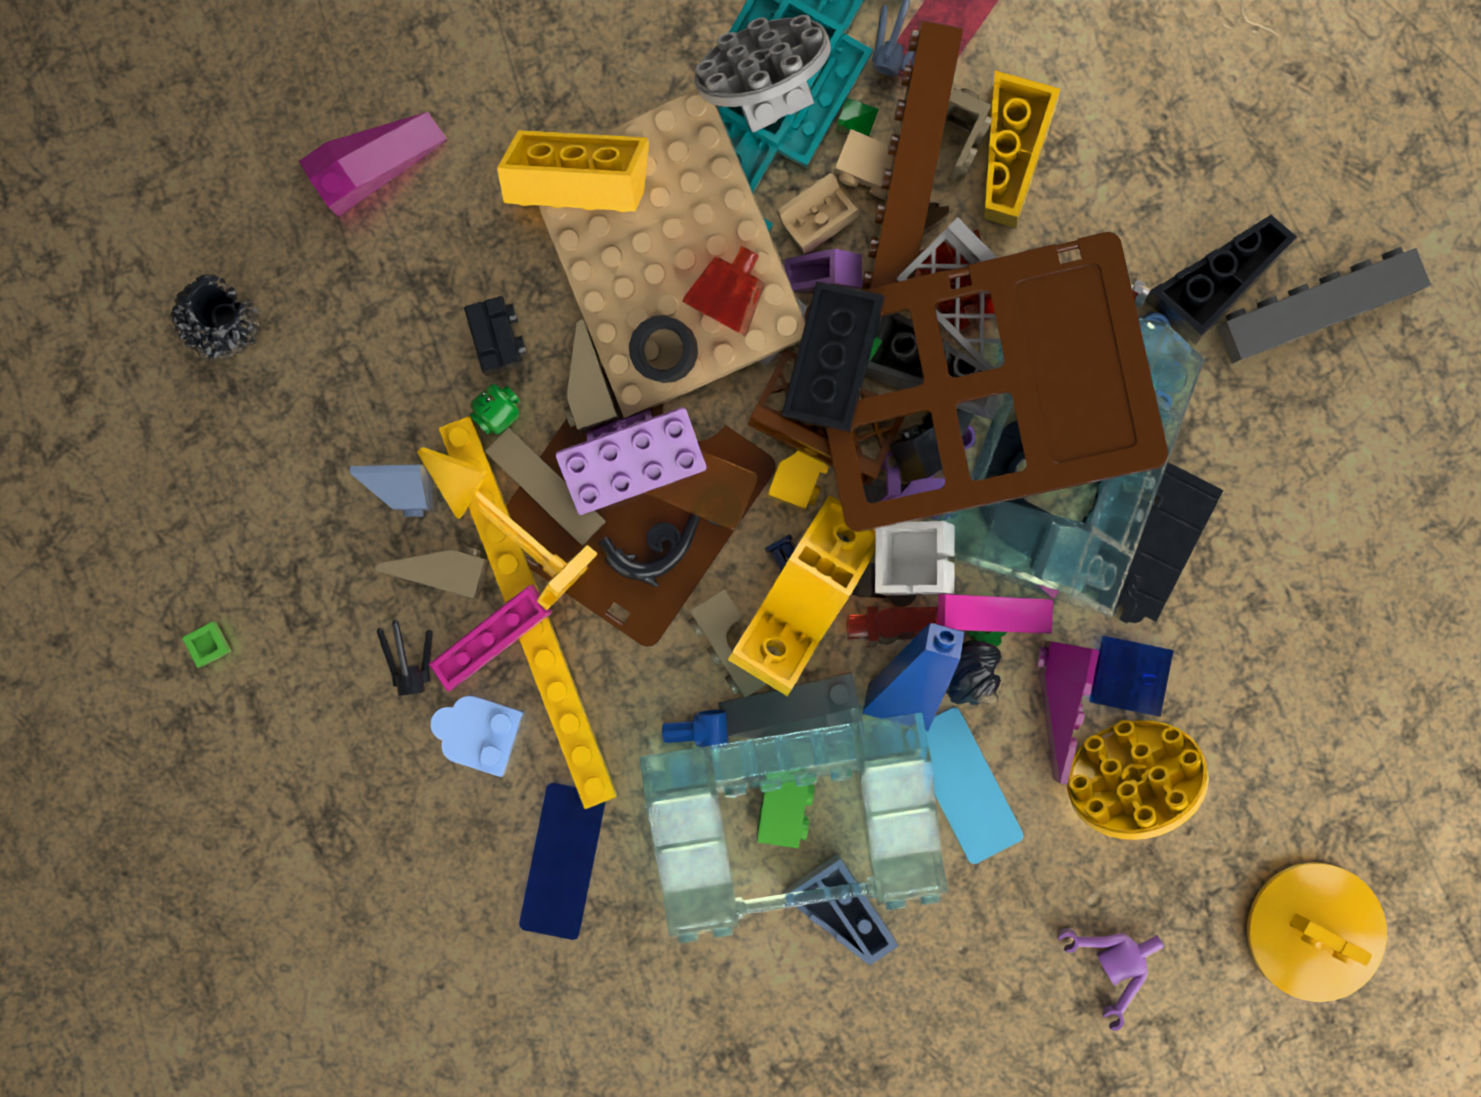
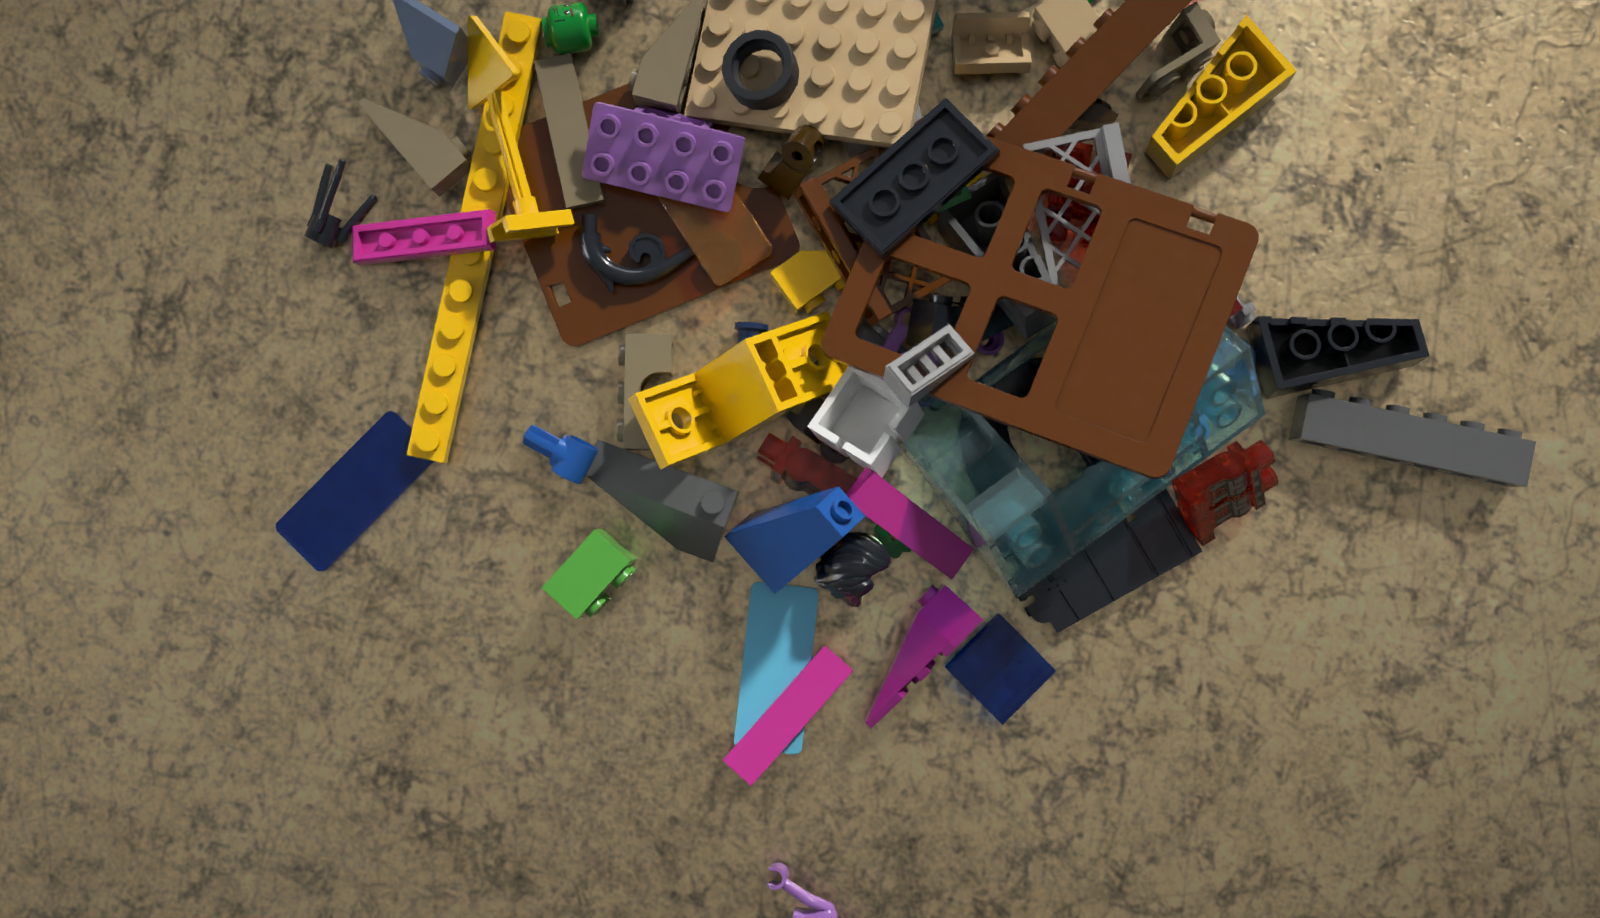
camera: 30 degrees right, 0 degrees up
bright green plate [182,622,232,668] -> none
light blue plate [431,695,524,777] -> none
clear light blue brick [639,712,949,943] -> none
clear red torso [682,246,764,337] -> none
sand blue wedge [782,853,898,965] -> none
medium lavender slope [785,249,862,293] -> none
yellow bracket [1067,720,1209,840] -> none
none -> dark pink tile [723,644,853,786]
none -> dark brown leg [758,125,825,200]
none -> light grey slope [883,324,975,408]
none -> clear red hips [1172,440,1279,547]

